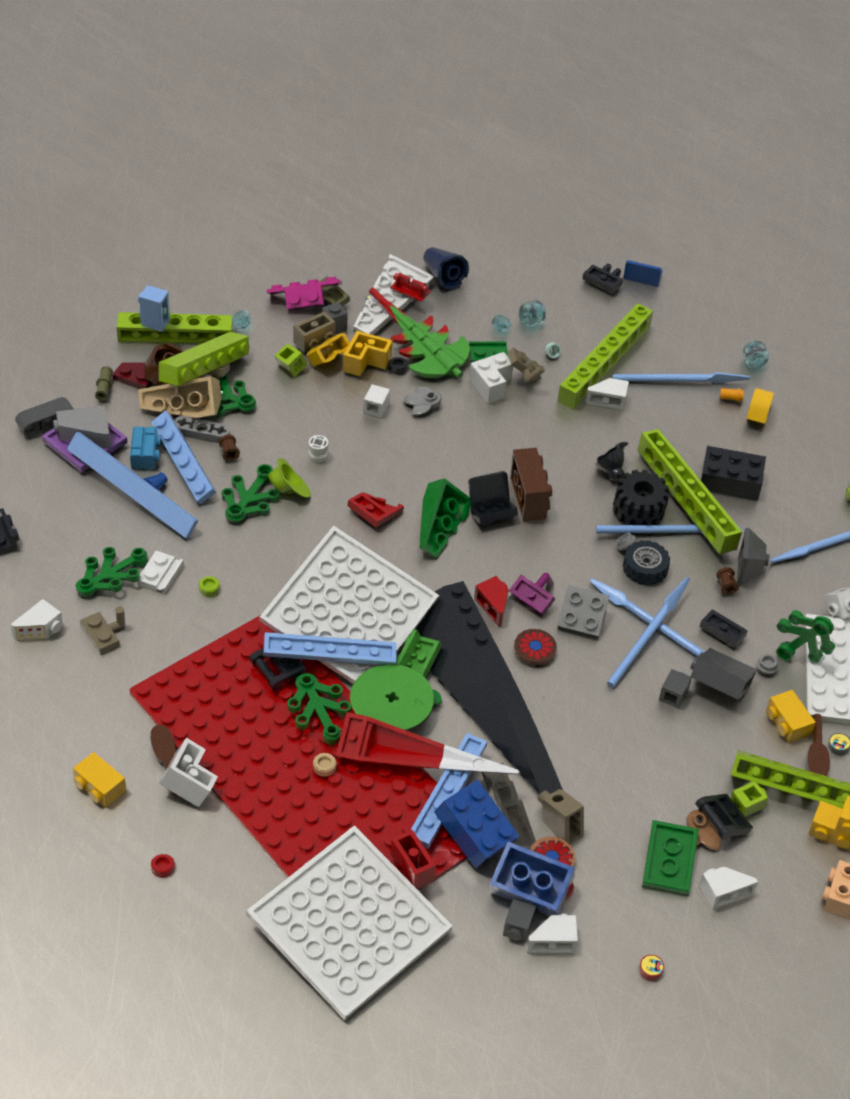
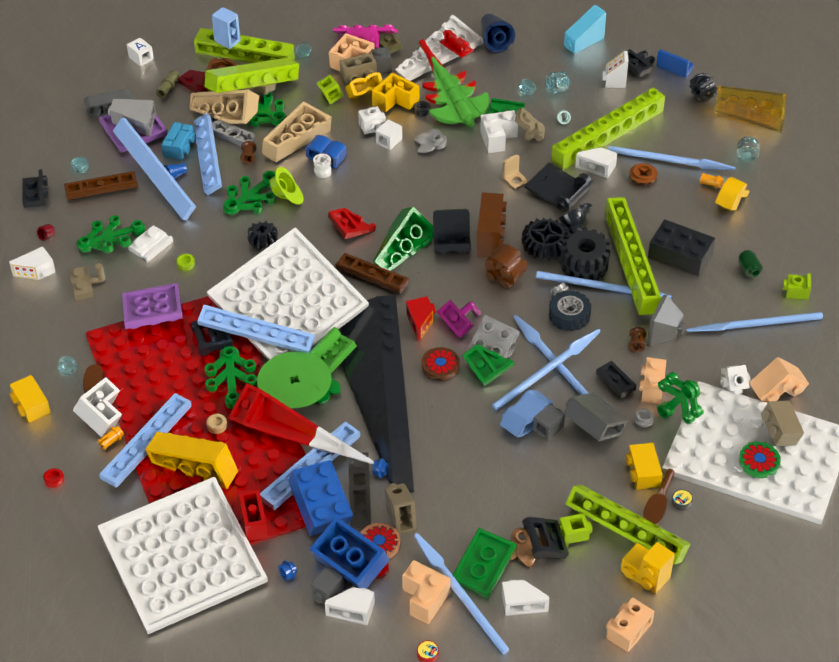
camera: 20 degrees right, 0 degrees up
none -> dark red piece [36,224,55,241]
none -> clear light blue plate [57,356,77,375]
none -> reddish brown plate [64,171,138,200]
none -> clear light blue tile [71,157,89,173]
none -> light orange pin [97,426,124,450]
none -> light blue plate [99,393,192,488]
none -> medium lavender plate [122,283,183,329]
none -> white brick [127,38,154,67]
none -> yellow wedge [145,432,238,489]
none -> black gear [247,220,278,250]
none -> tan wedge [262,101,332,162]
none -> blue plate [278,560,297,581]
none -> blue brick [306,135,347,168]
none -> light nougat brick [329,33,374,71]
none -> reddish brown plate [335,253,409,294]
none -> white brick [358,106,386,134]
none -> blue plate [372,458,388,479]
none -> light nougat brick [402,560,451,625]
none -> light blue piece [414,533,509,654]
none -> green wing [462,344,515,387]
none -> reddish brown brick [484,244,528,289]
none -> medium blue brick [499,390,554,437]
none -> tan bracket [502,154,529,190]
none -> black gear [521,217,570,261]
none -> black door [524,162,593,212]
none -> medium azure slope [564,5,606,54]
none -> white slope [602,51,628,88]
none -> dark orange gear [629,163,658,186]
none -> light nougat brick [639,357,667,404]
none -> black gear [689,73,717,102]
none -> clear yellow wedge [714,85,787,133]
none -> dark green brick [738,250,763,277]

